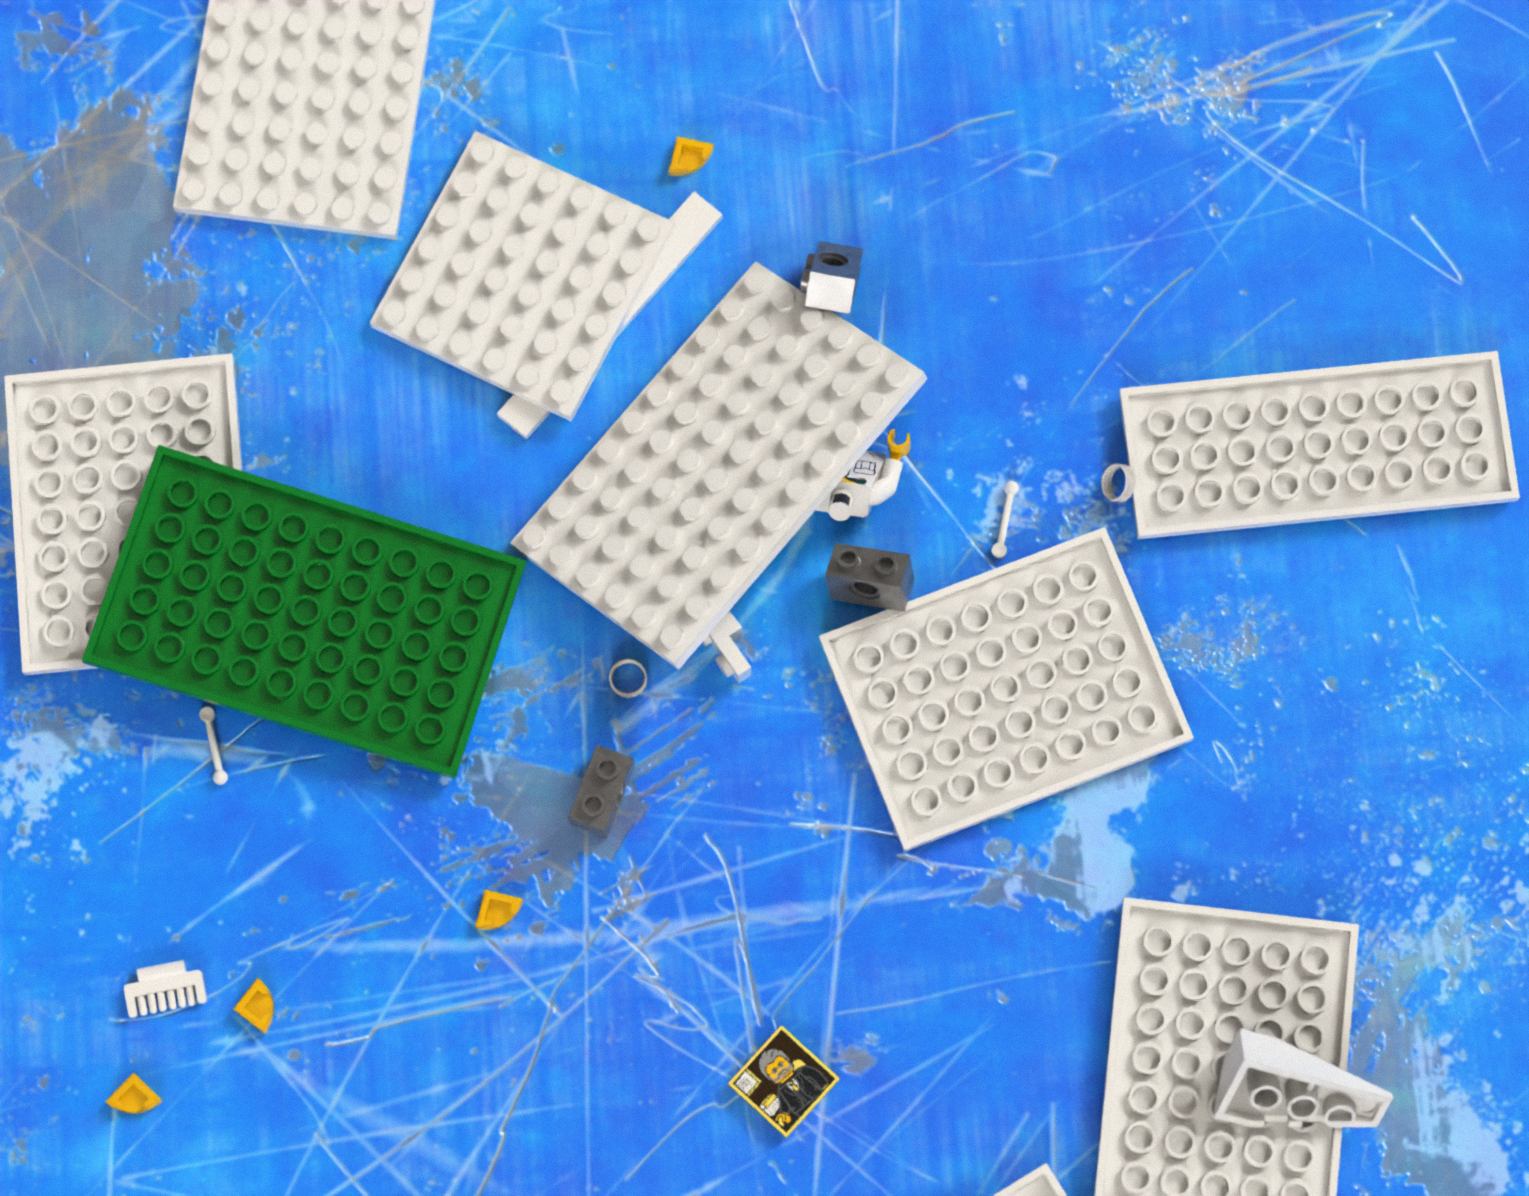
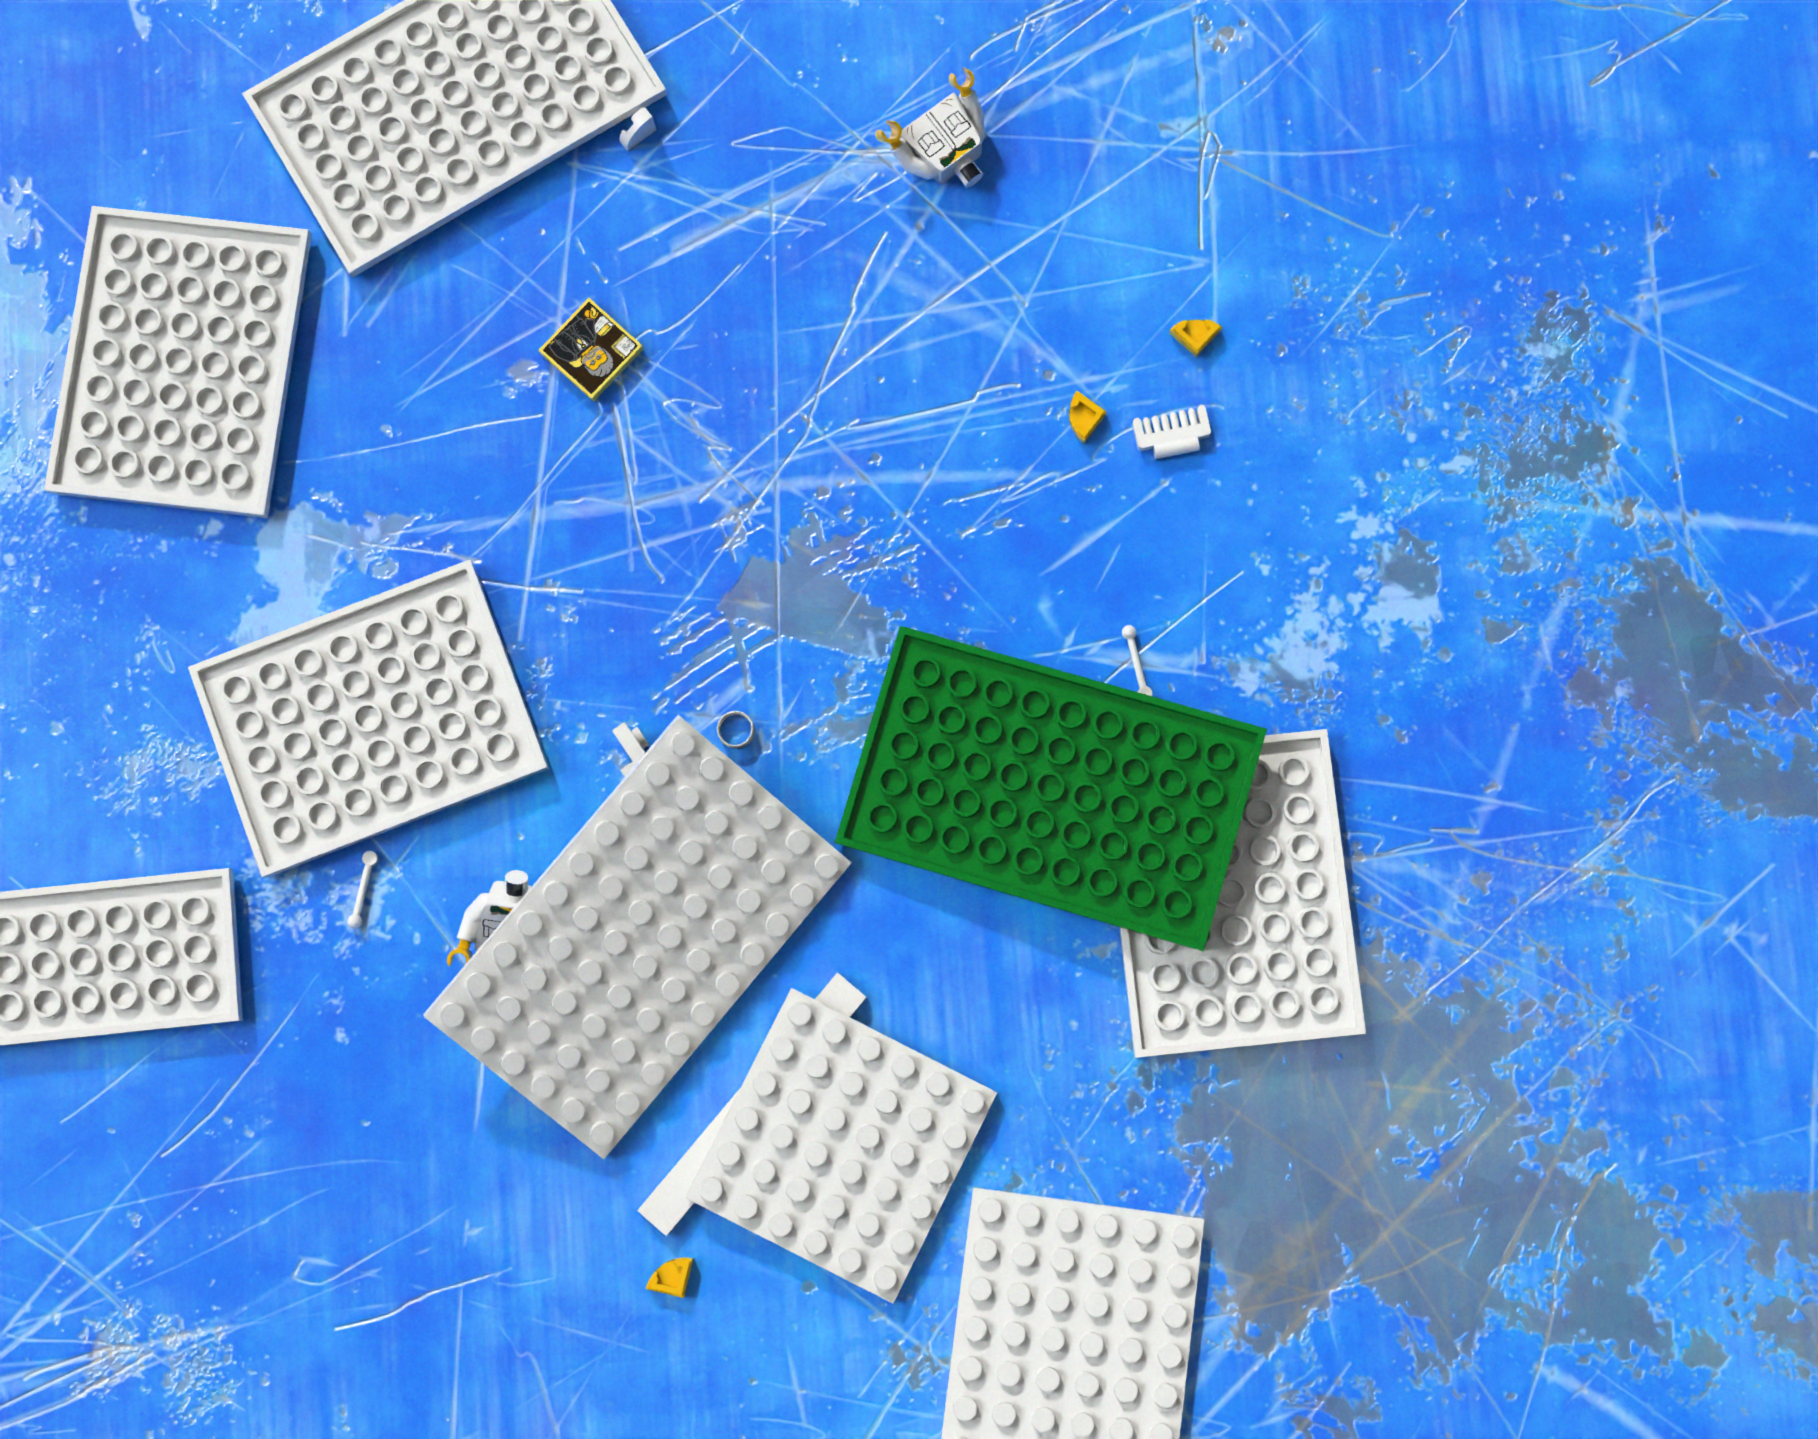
camera: 175 degrees left, 5 degrees up
yellow tile [475,889,524,930] -> none
flat silver brick [568,745,635,839] -> none
flat silver brick [800,241,863,314] -> none
flat silver brick [825,543,914,612] -> none
white axle [1101,463,1136,502] -> none
white wedge [1213,1028,1393,1127] -> none

